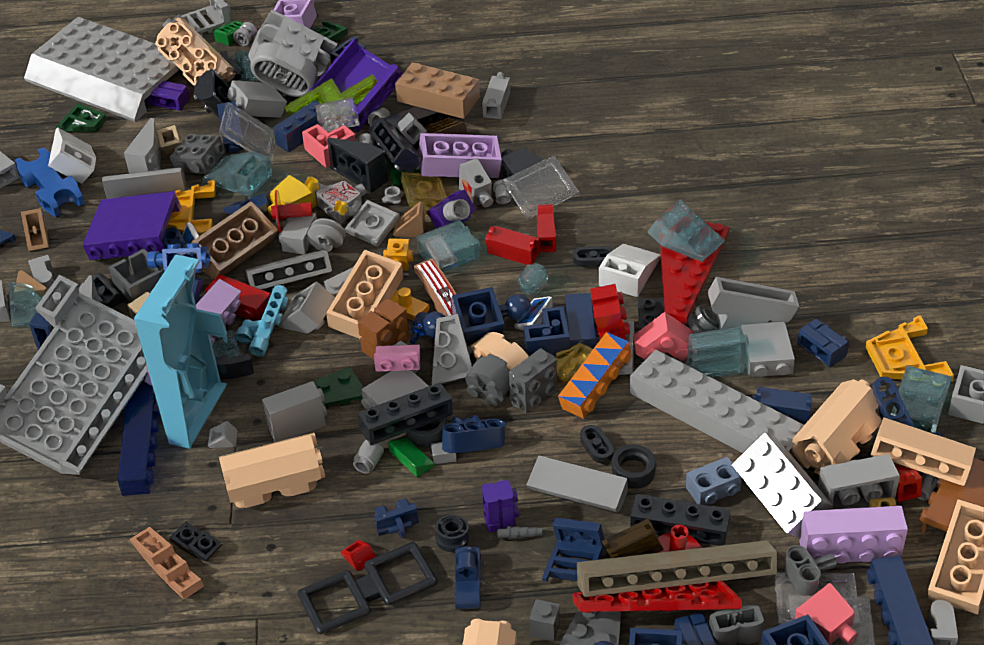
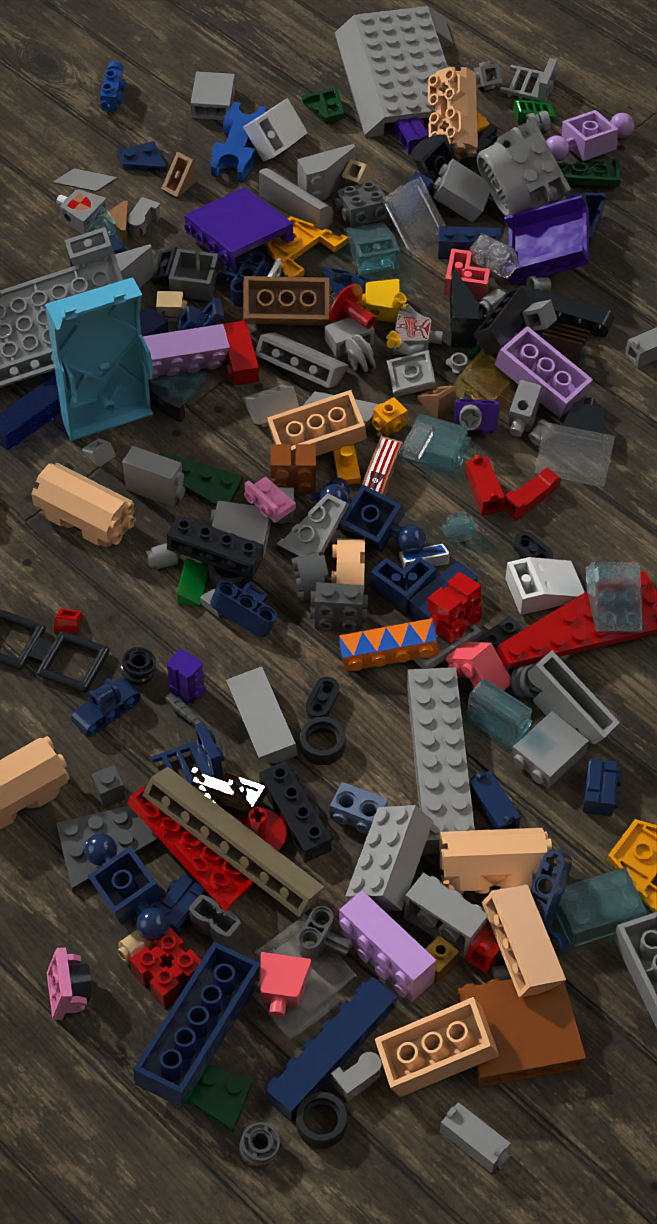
camera: 45 degrees right, 10 degrees up
blue brick [147,243,210,273] -> none
medium azure piece [235,285,289,357] -> none
clear neon green bracket [284,74,377,118] -> none
dark blue hips [374,498,419,538] -> none
medium nougat brick [395,62,480,119] -> none
clear yellow wing [555,343,593,384] -> none

